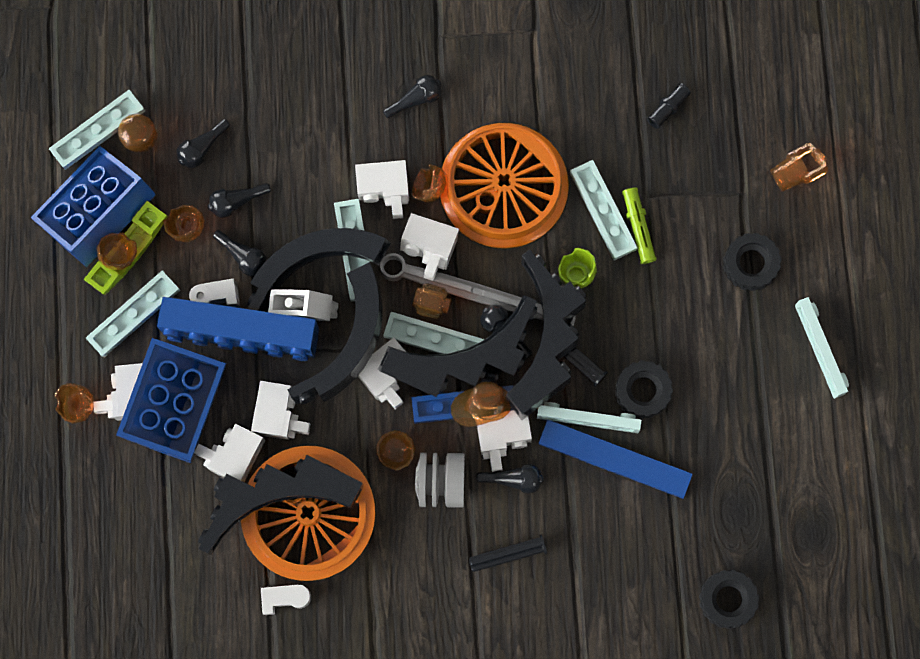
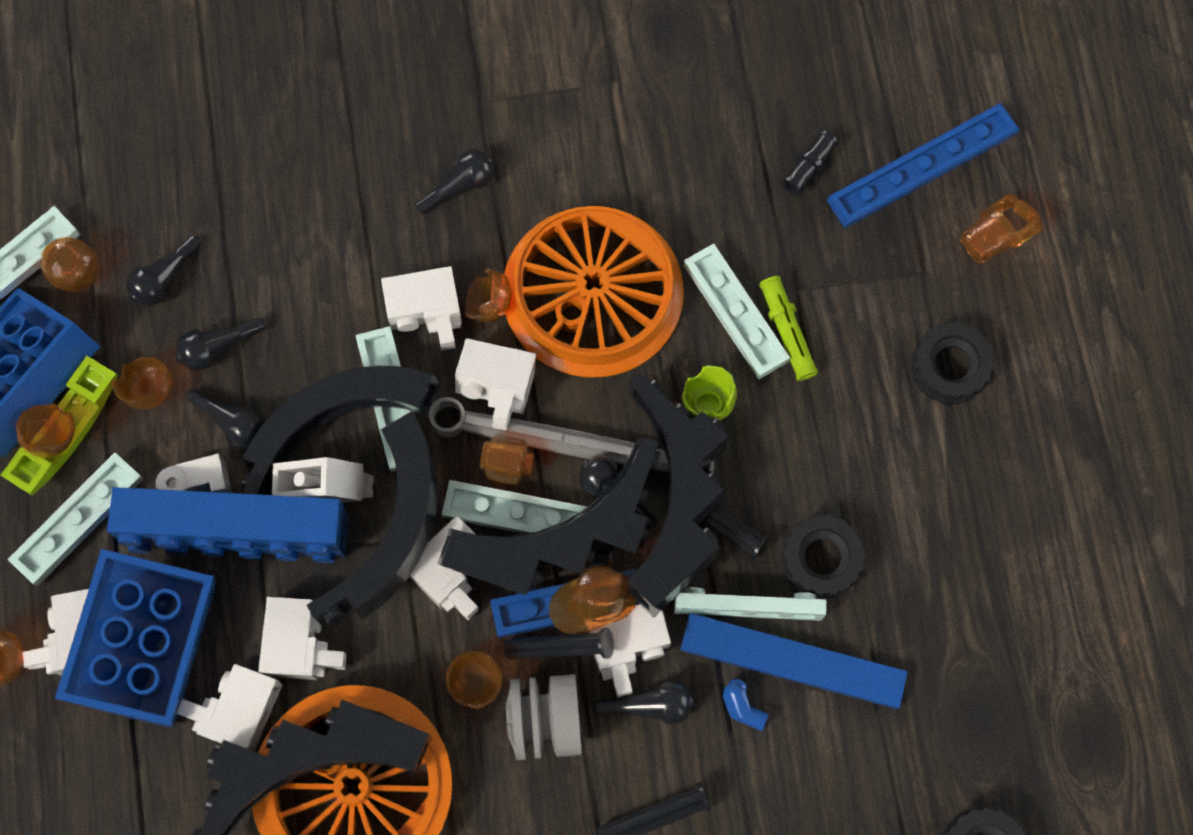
camera: 10 degrees left, 5 degrees down
light aqua plate [795,297,849,399] -> none
none -> black axle [503,628,614,659]
none -> blue arm [723,679,769,731]
none -> blue tile [827,103,1020,229]

